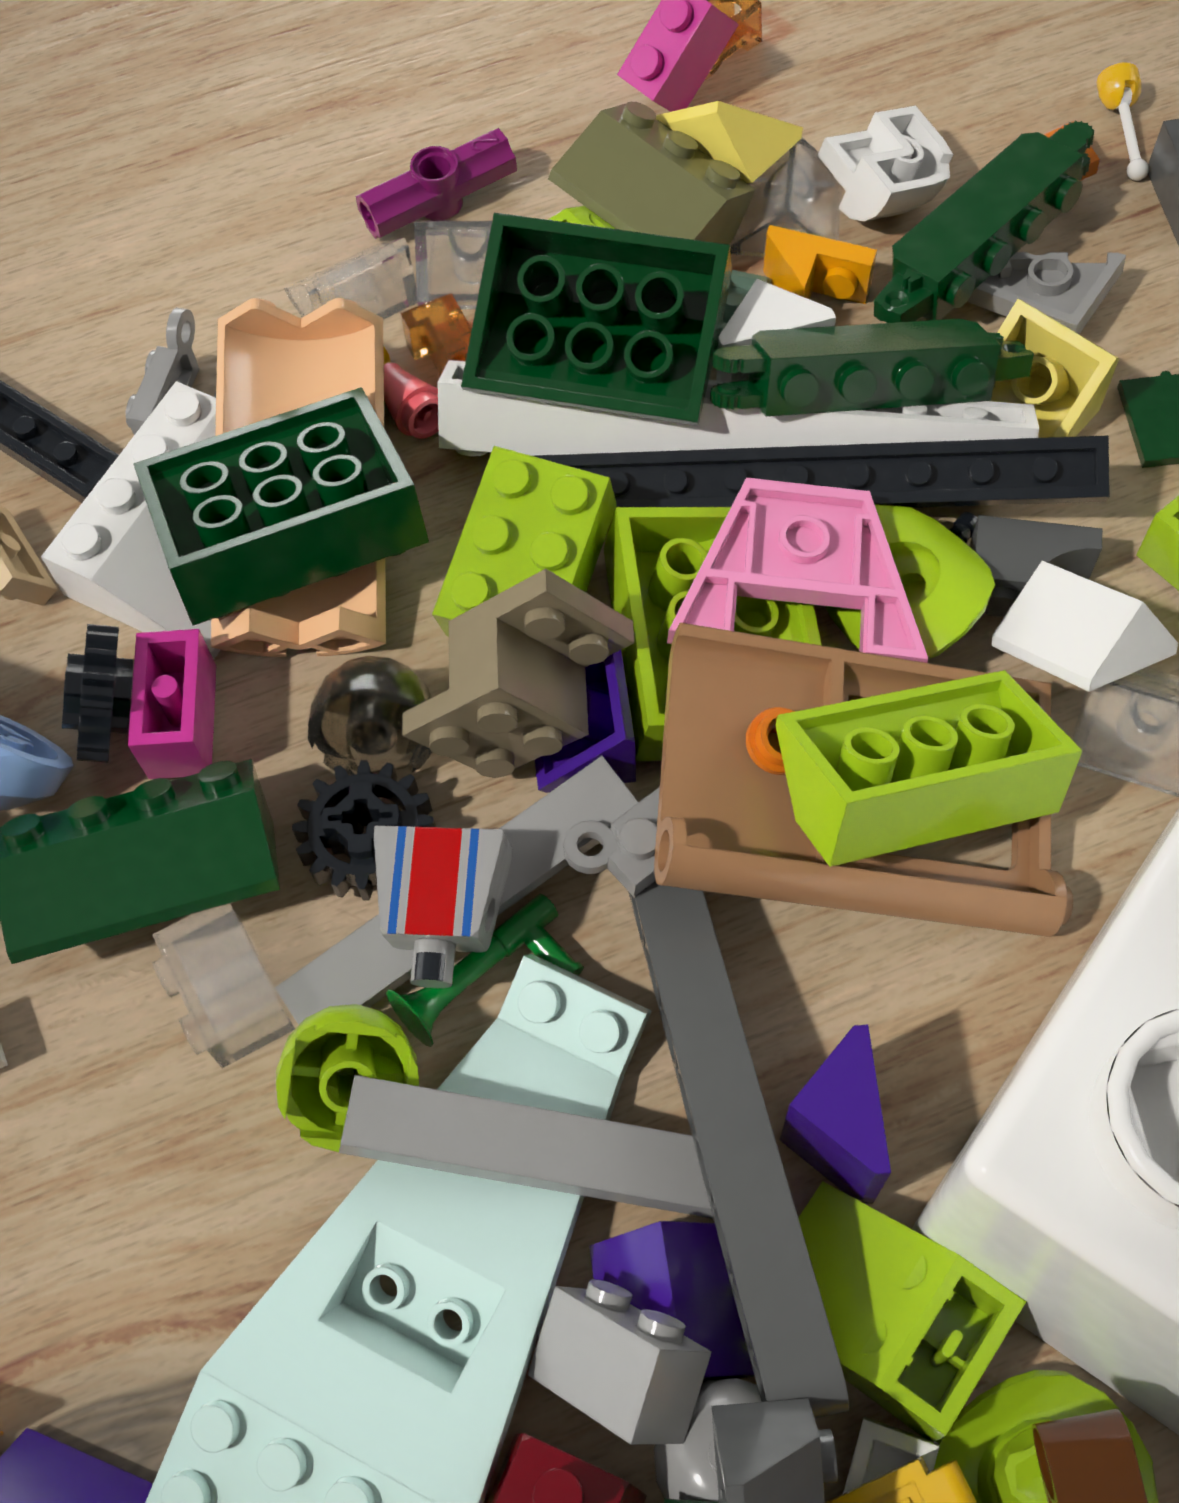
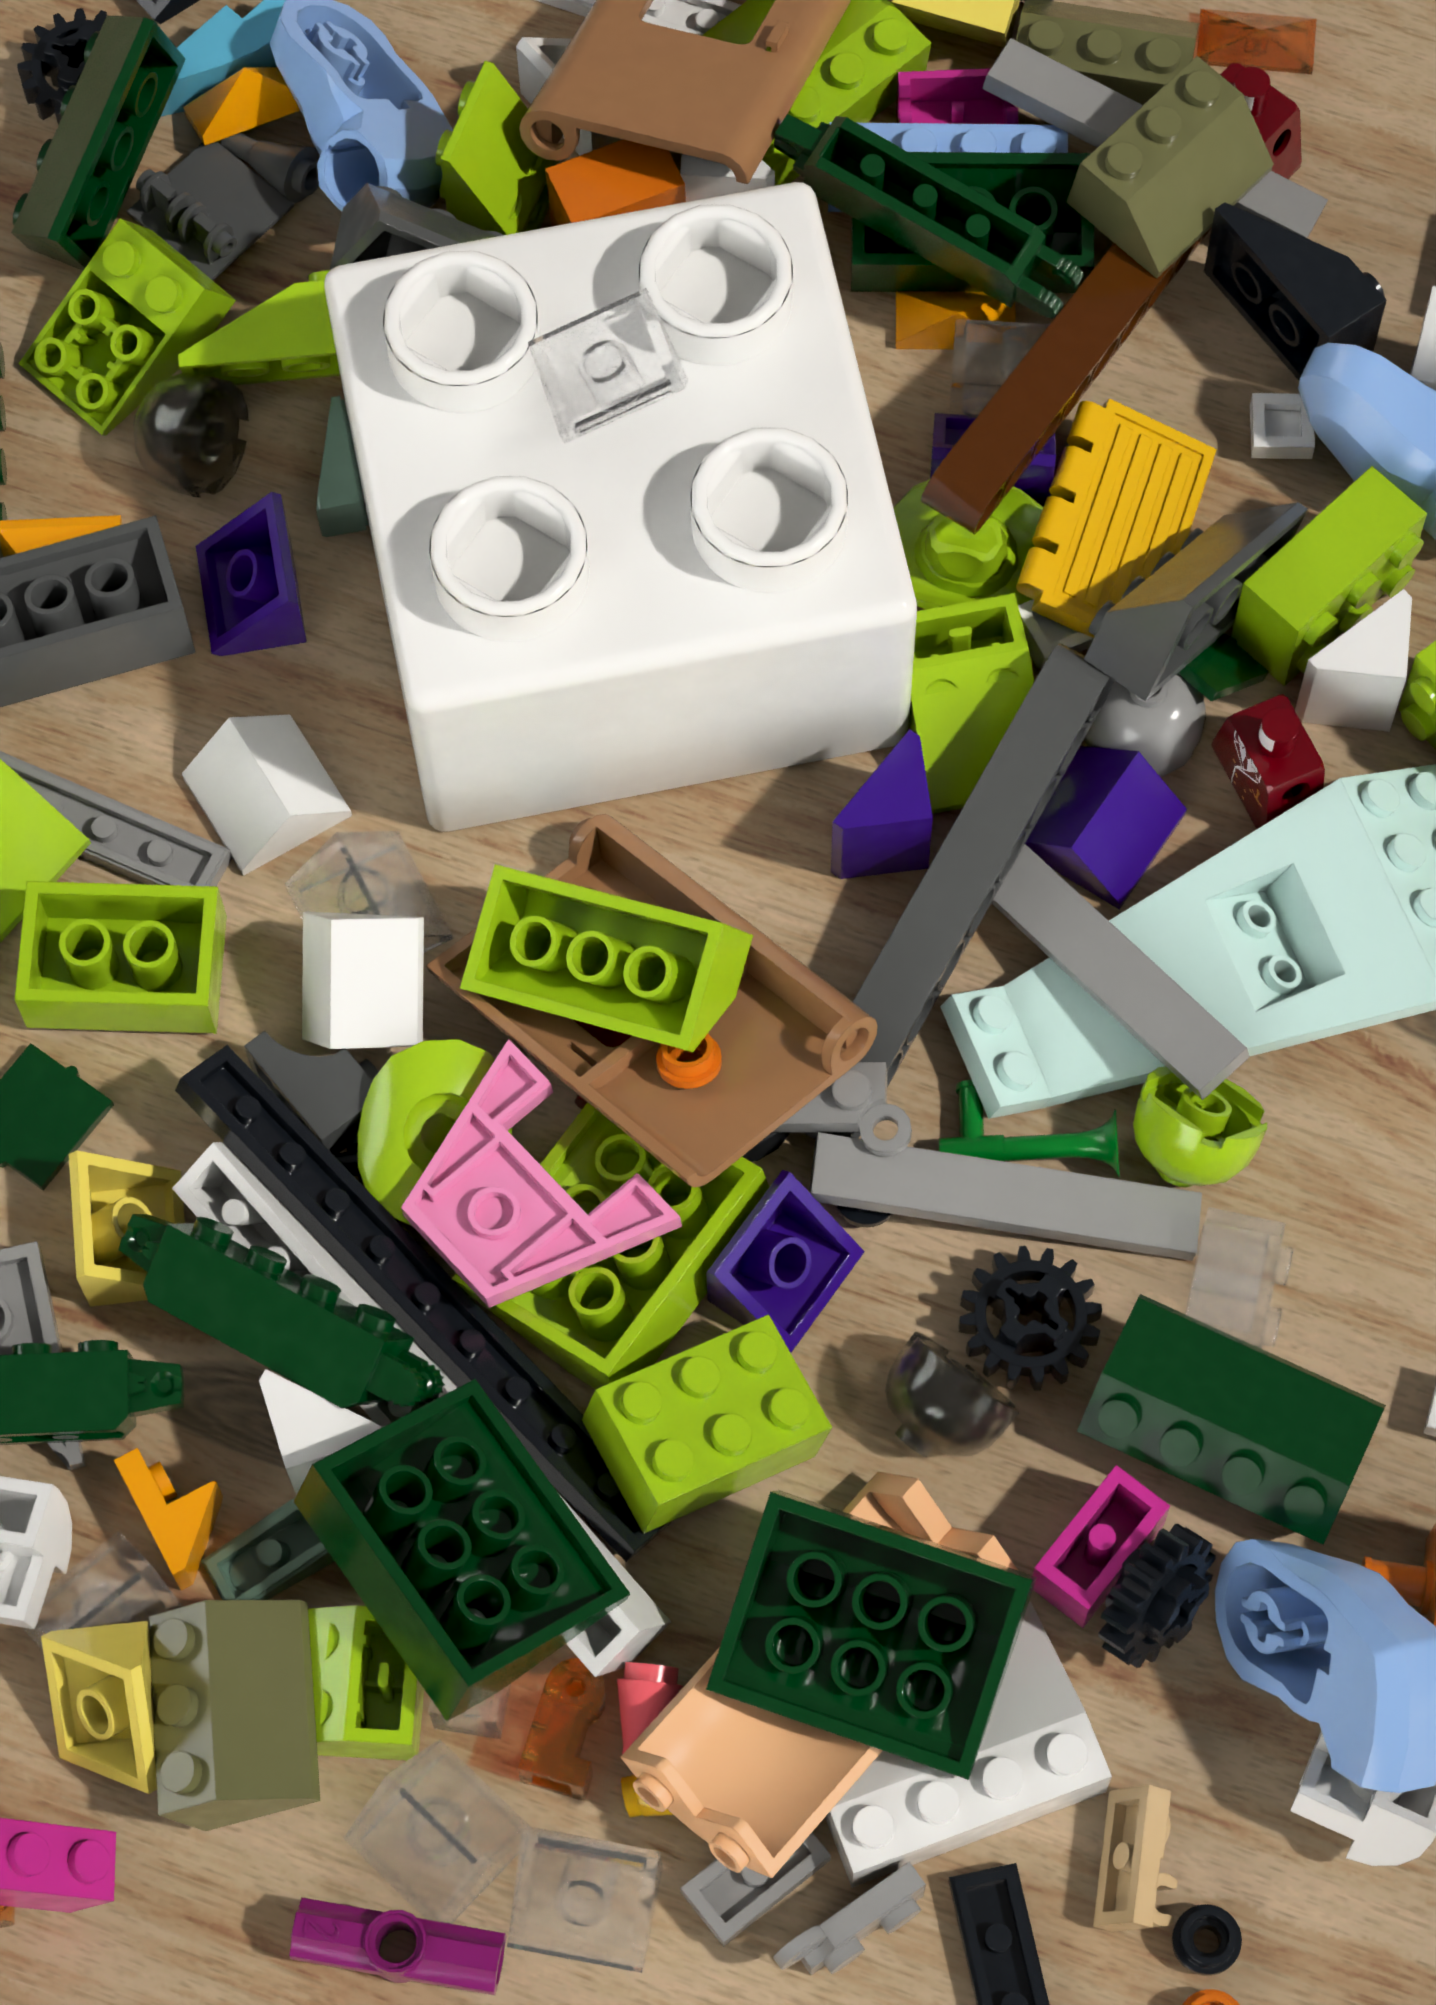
camera: 140 degrees left, 5 degrees up
torso [374,826,513,988] -> none
dark tan bracket [402,569,634,778] -> none
light grey brick [528,1279,711,1445] -> none

